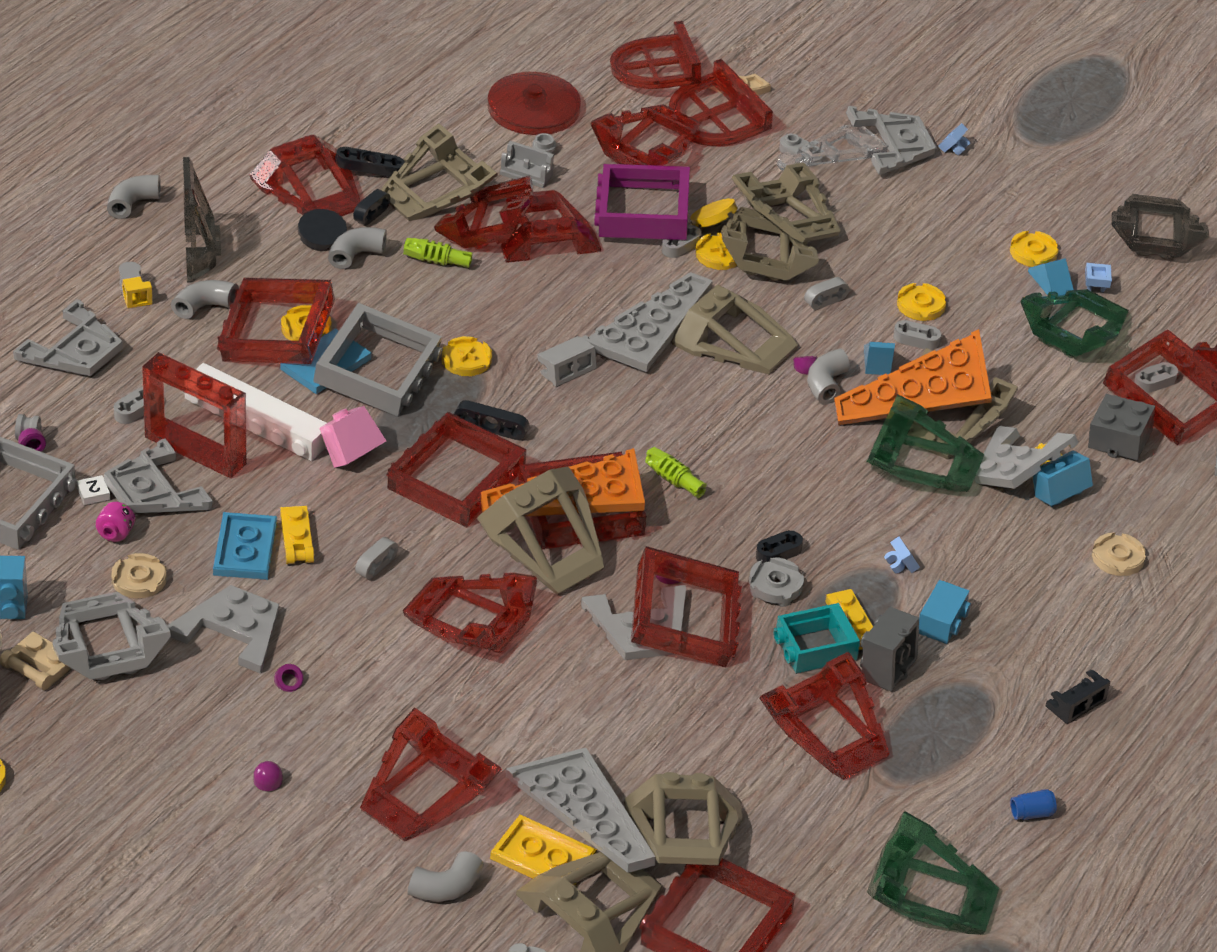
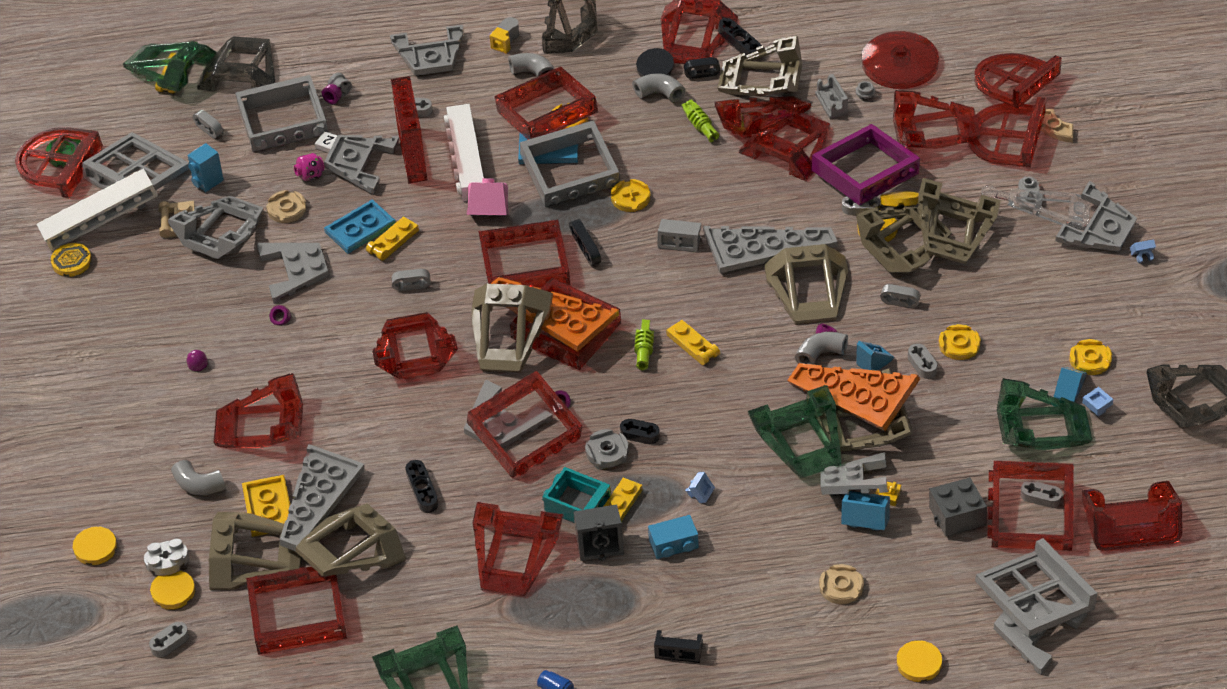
camera: 55 degrees right, 5 degrees up
none -> black beam [405,460,438,513]
none -> yellow plate [666,320,720,365]

